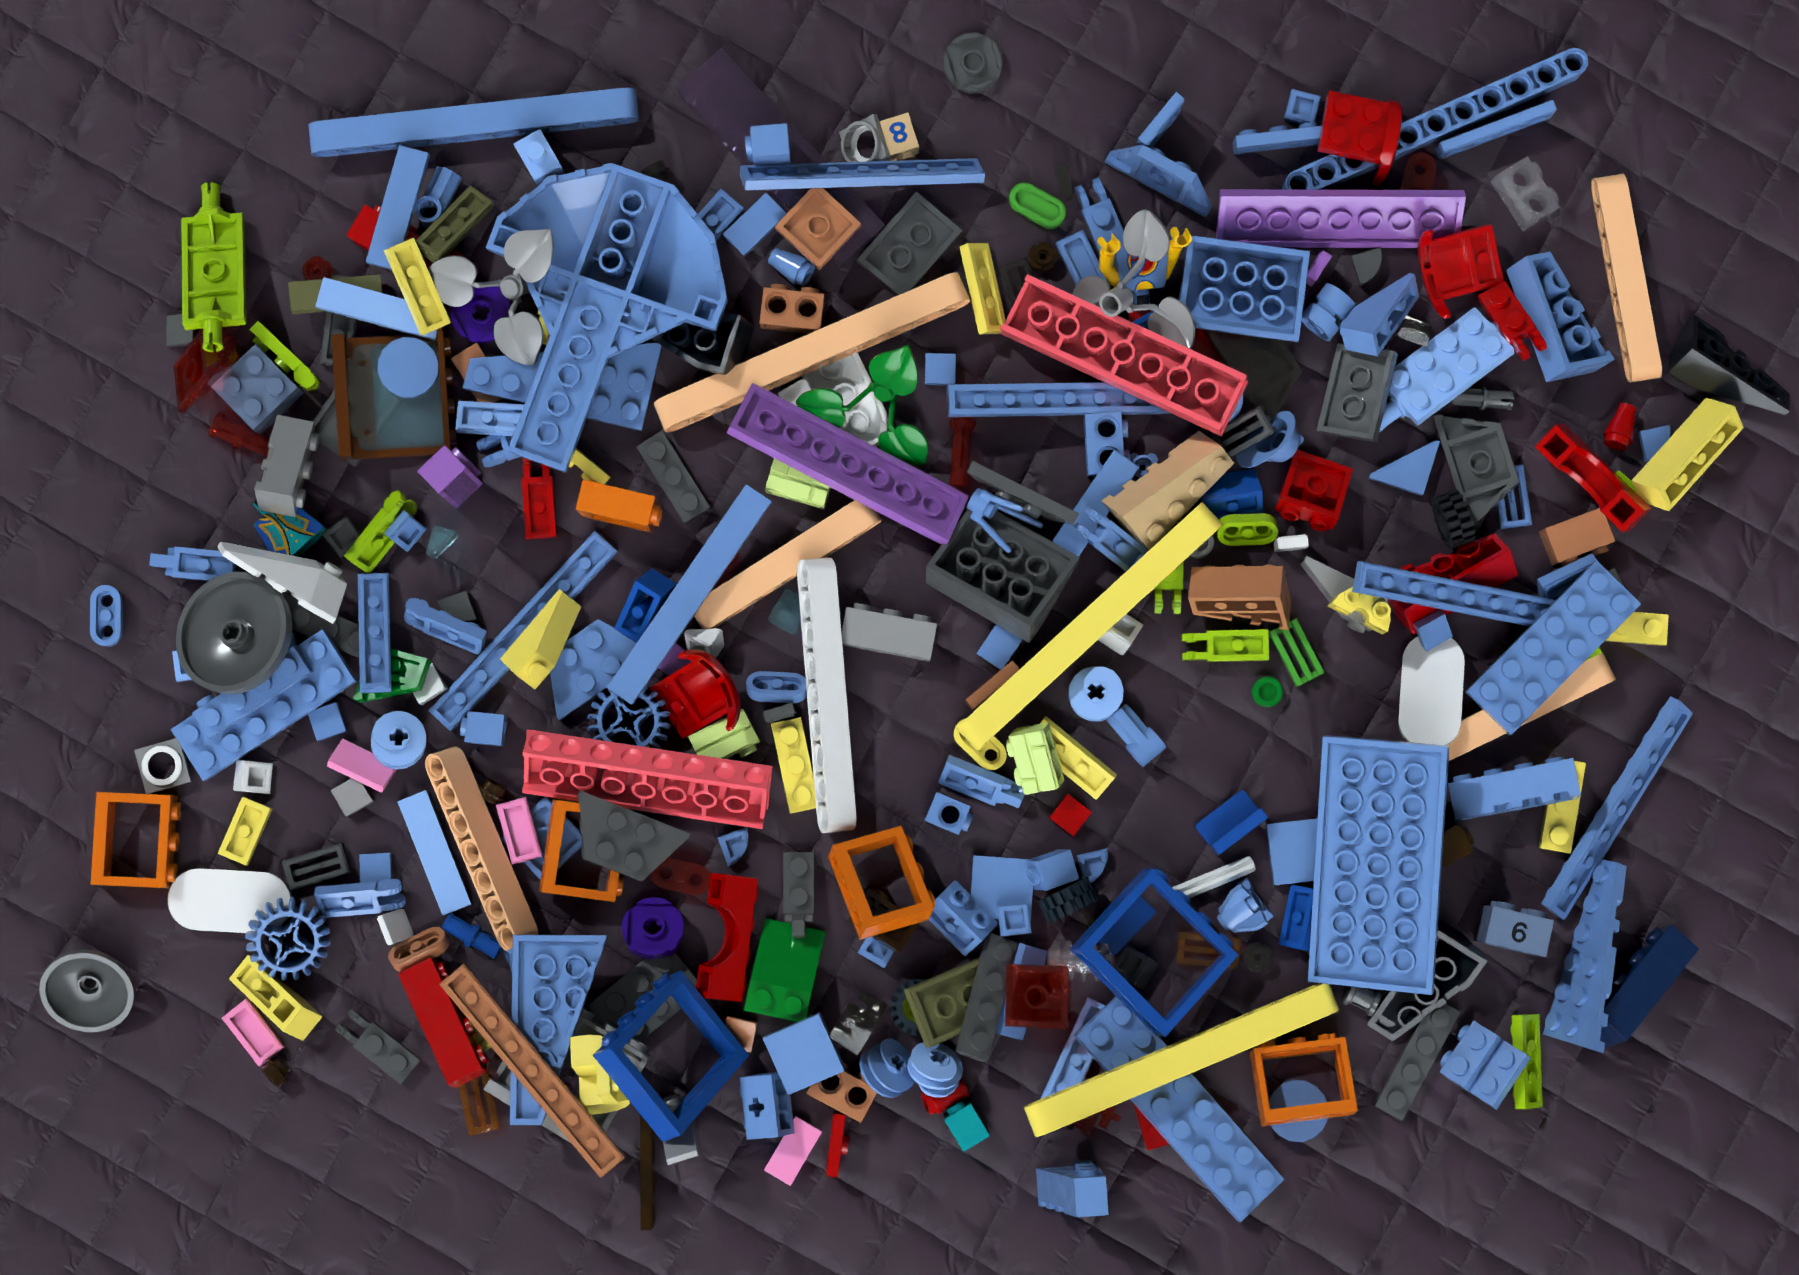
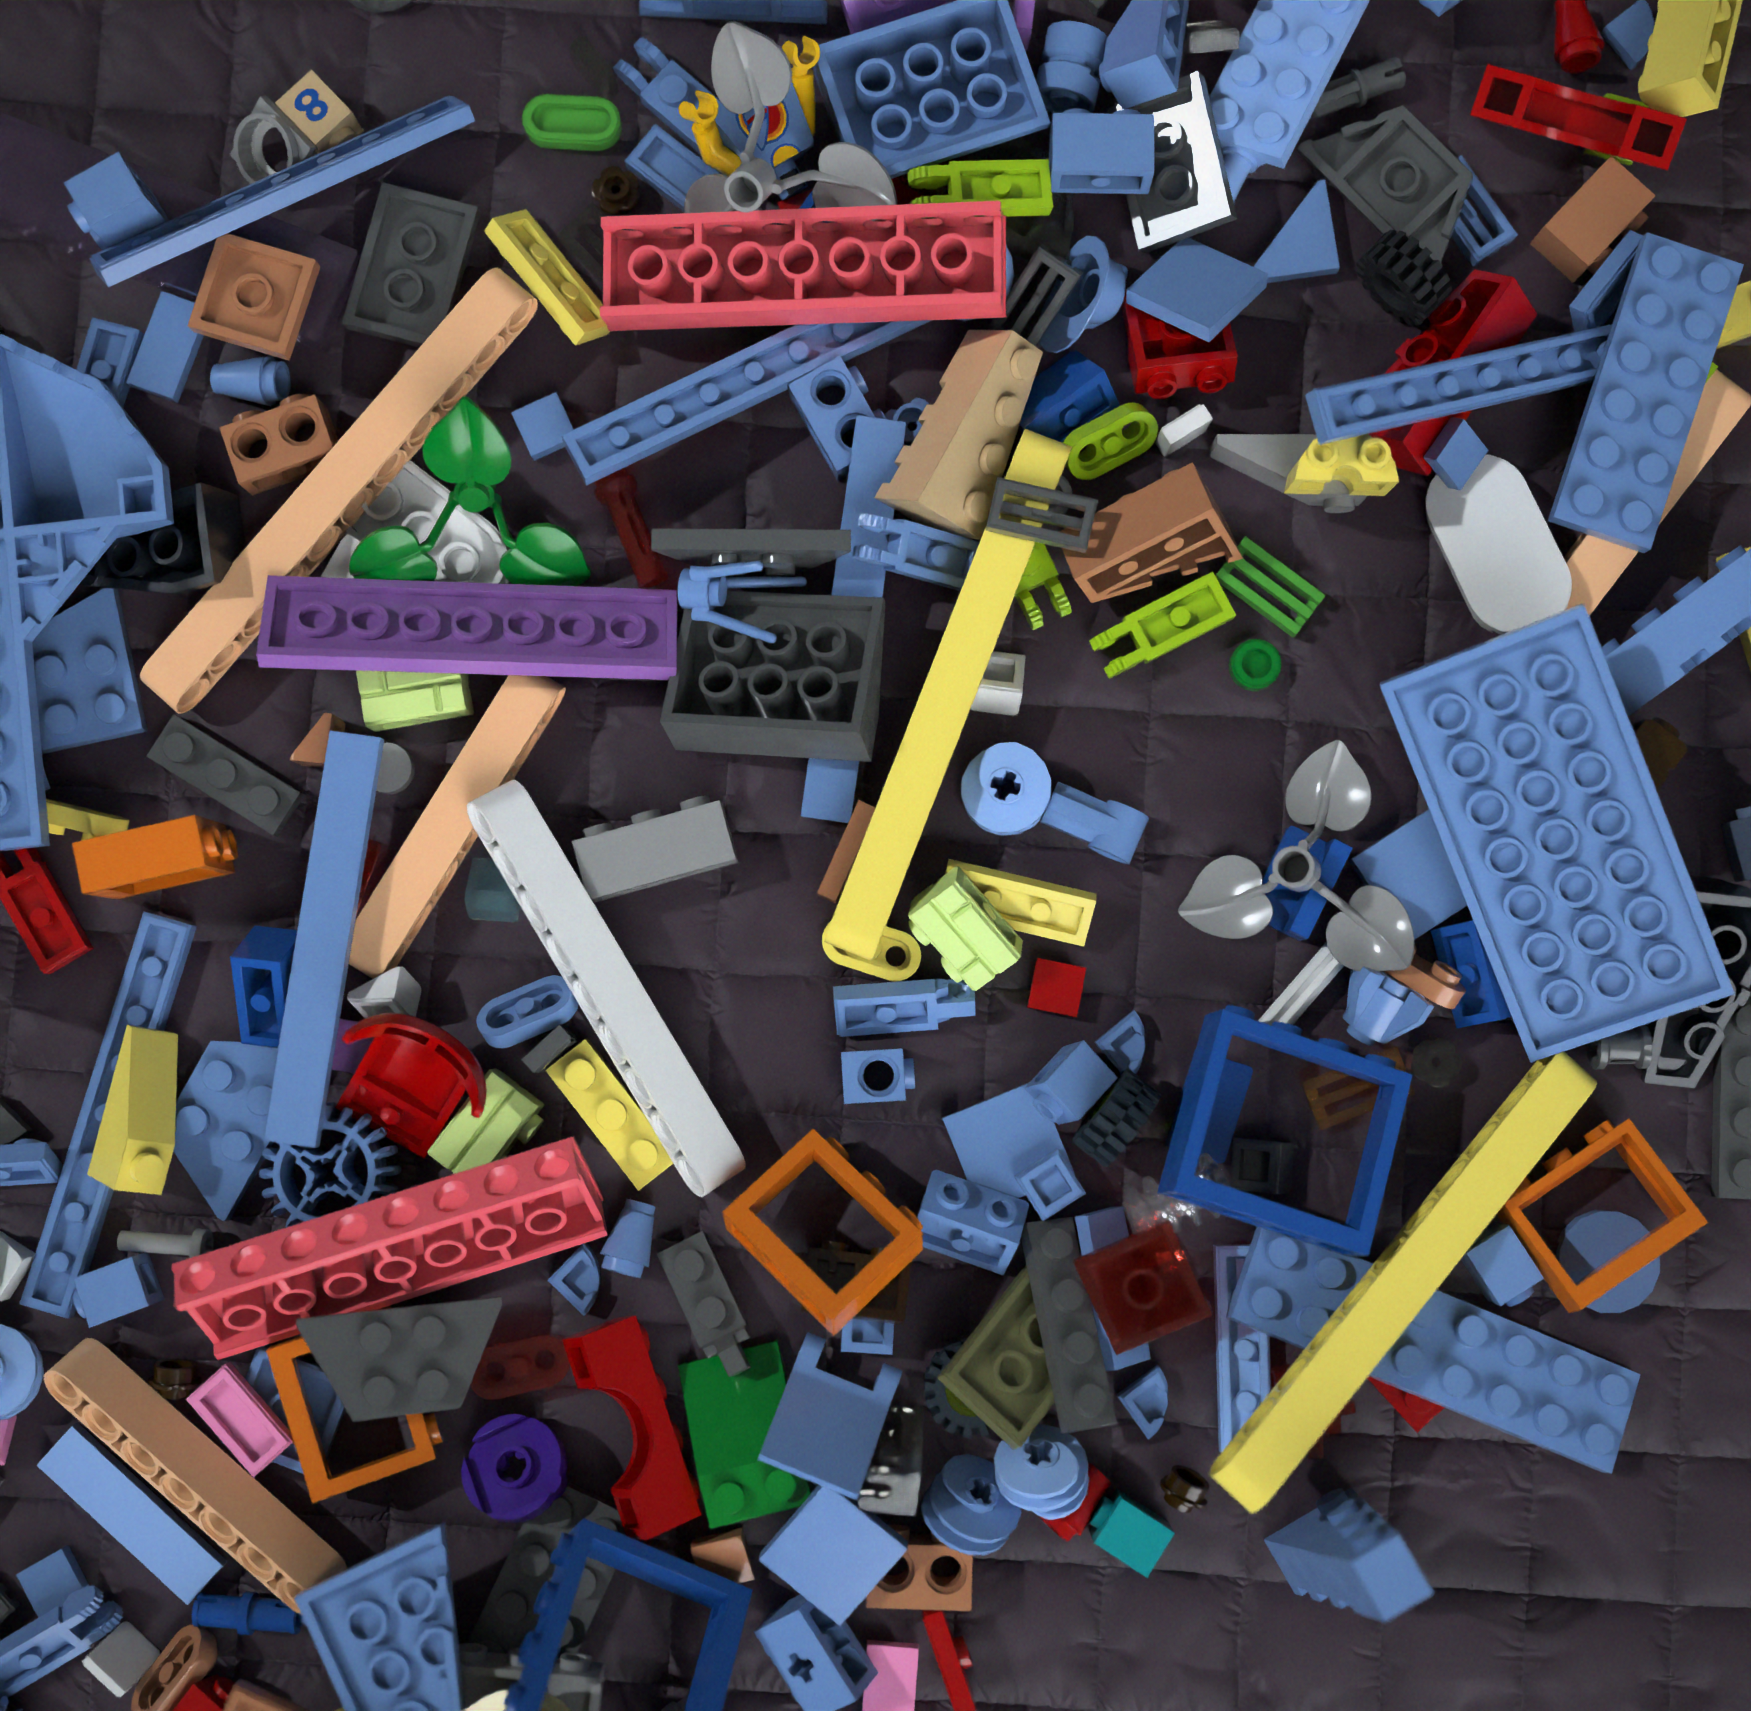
camera: 25 degrees left, 0 degrees up
none -> light grey piece [117,1228,214,1258]
none -> nougat slope [290,713,346,768]
none -> light grey tile [376,743,415,794]
none -> medium blue cone [600,1199,656,1279]
none -> medium blue flag [758,1332,903,1500]
none -> lime hinge [907,159,1053,219]
none -> dark grey tile [985,477,1098,553]
none -> medium blue brick [1049,108,1154,194]
none -> medium blue tile [1116,1365,1168,1440]
none -> medium blue tile [1126,238,1268,342]
none -> dark brown plate [1160,1465,1210,1513]
none -> light grey plant [1178,740,1414,972]
none -> nougat plate [1384,945,1466,1009]
none -> medium blue brick [1460,1221,1544,1307]

